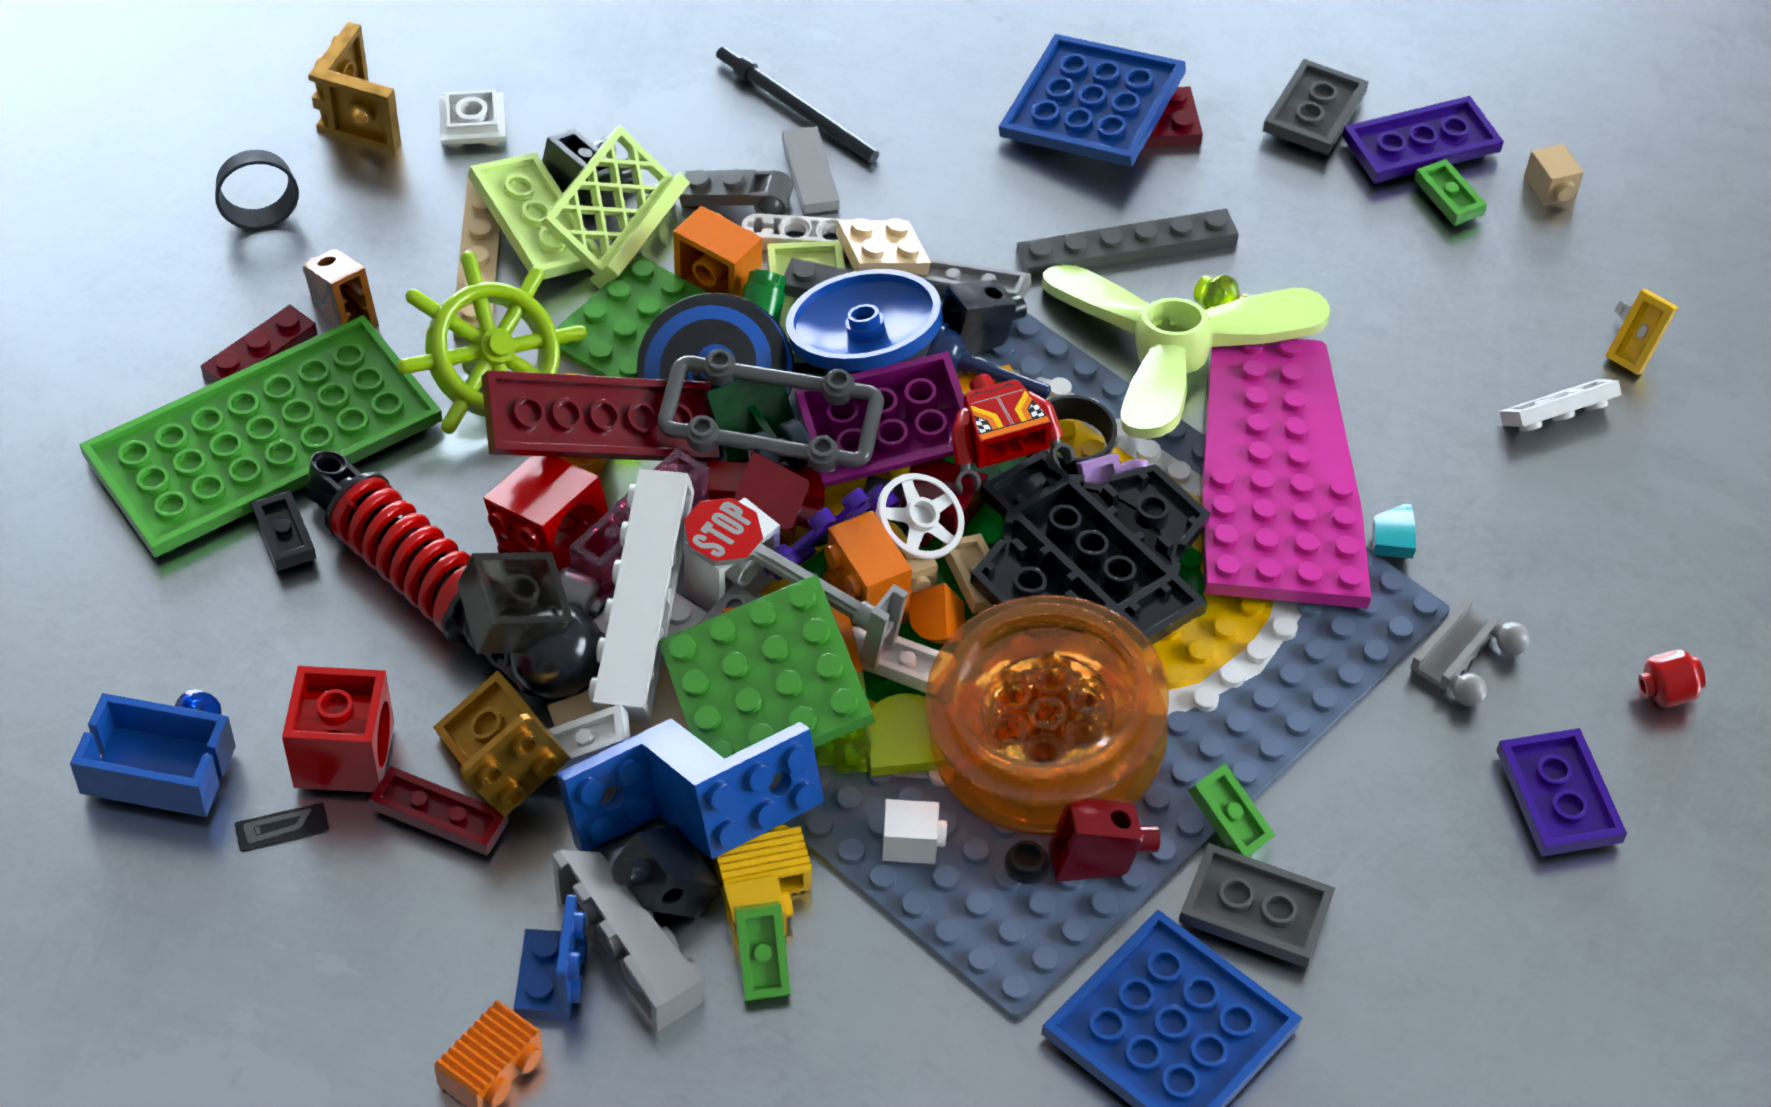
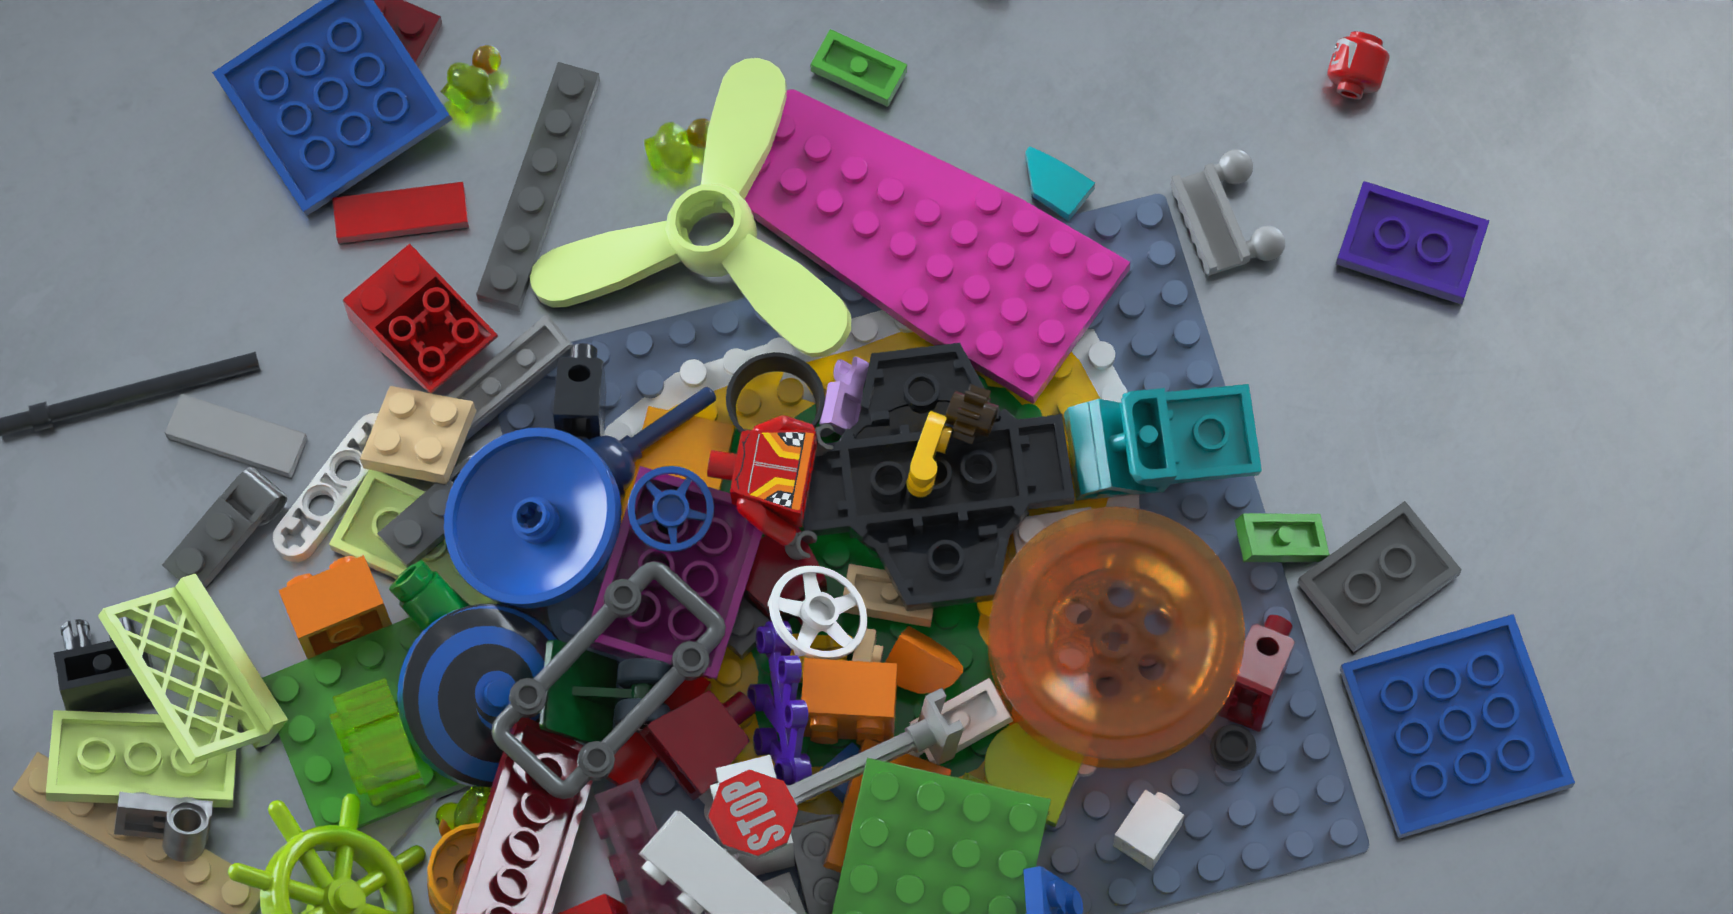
camera: 55 degrees left, 20 degrees up
none -> flat silver plate [114,792,213,862]
none -> clear neon green brick [329,678,426,807]
none -> red tile [333,182,469,244]
none -> red slope [343,243,498,394]
none -> clear neon green animal [440,45,502,114]
none -> blue wheel [628,466,714,552]
none -> bright green plate [810,29,907,107]
none -> yellow plate [907,411,953,497]
none -> dark brown gear [945,384,999,444]
none -> teal piece [1064,384,1262,501]

